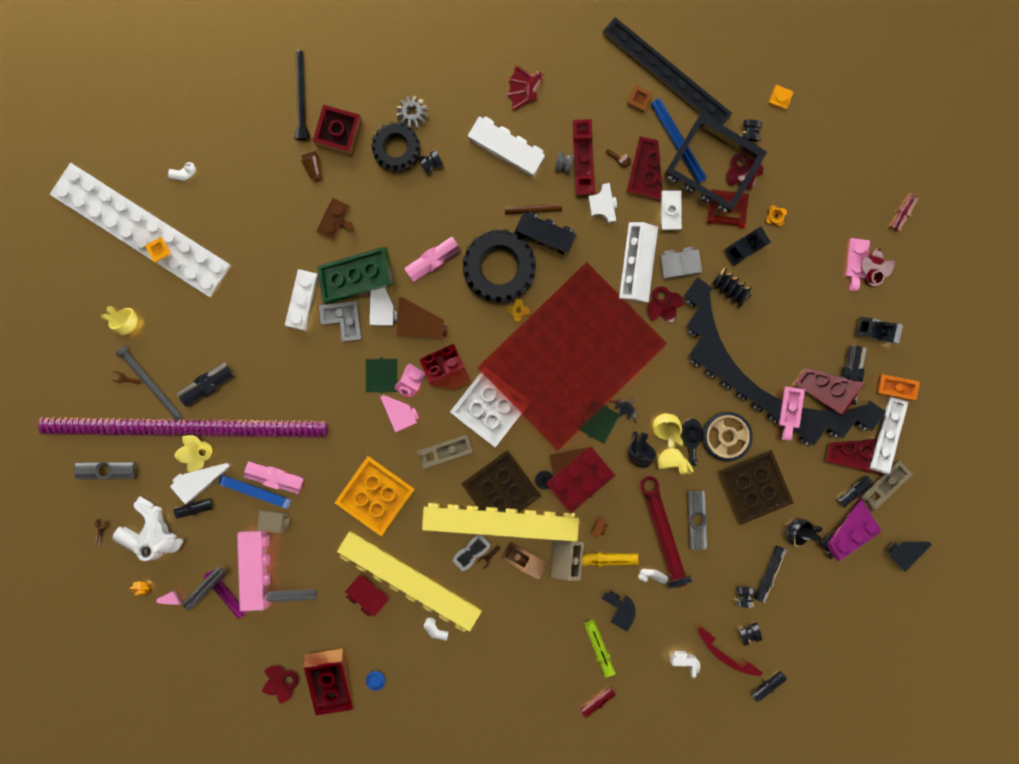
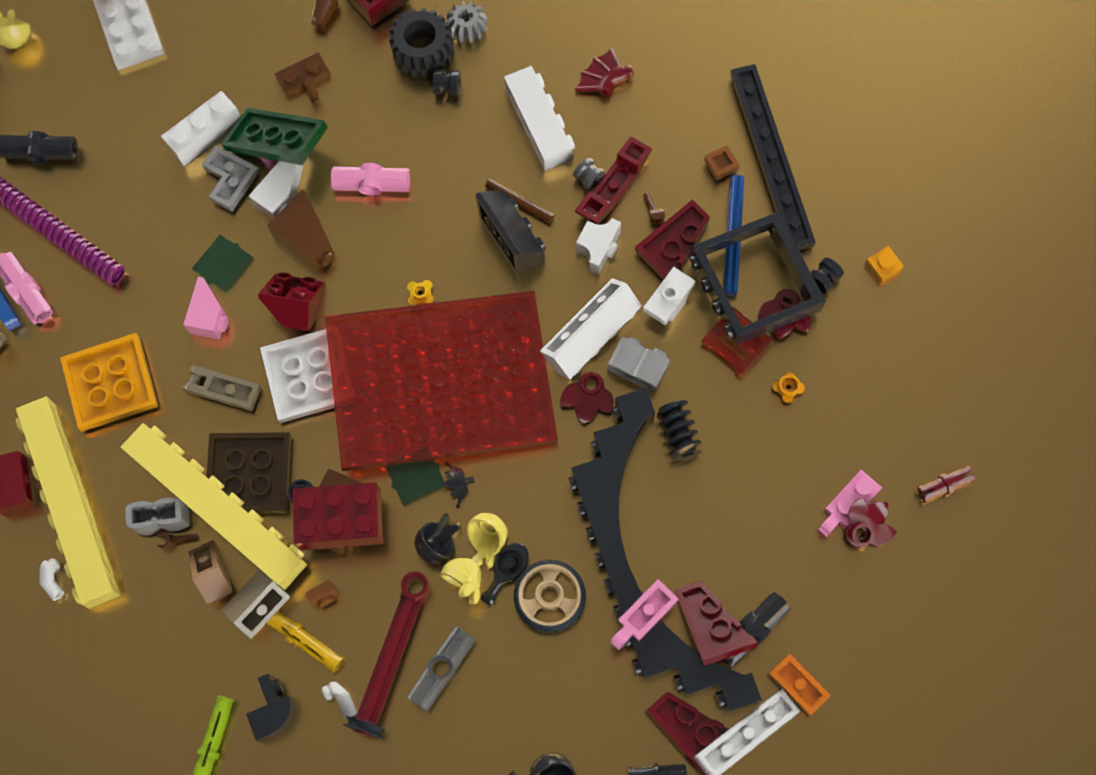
camera: 40 degrees right, 15 degrees down
bright pink bracket [395,363,425,397] -> none
black tyre [463,229,536,304] -> none
dark brown plate [718,450,794,525] -> none
black brick [724,226,771,266] -> none
black brick [856,317,903,344] -> none

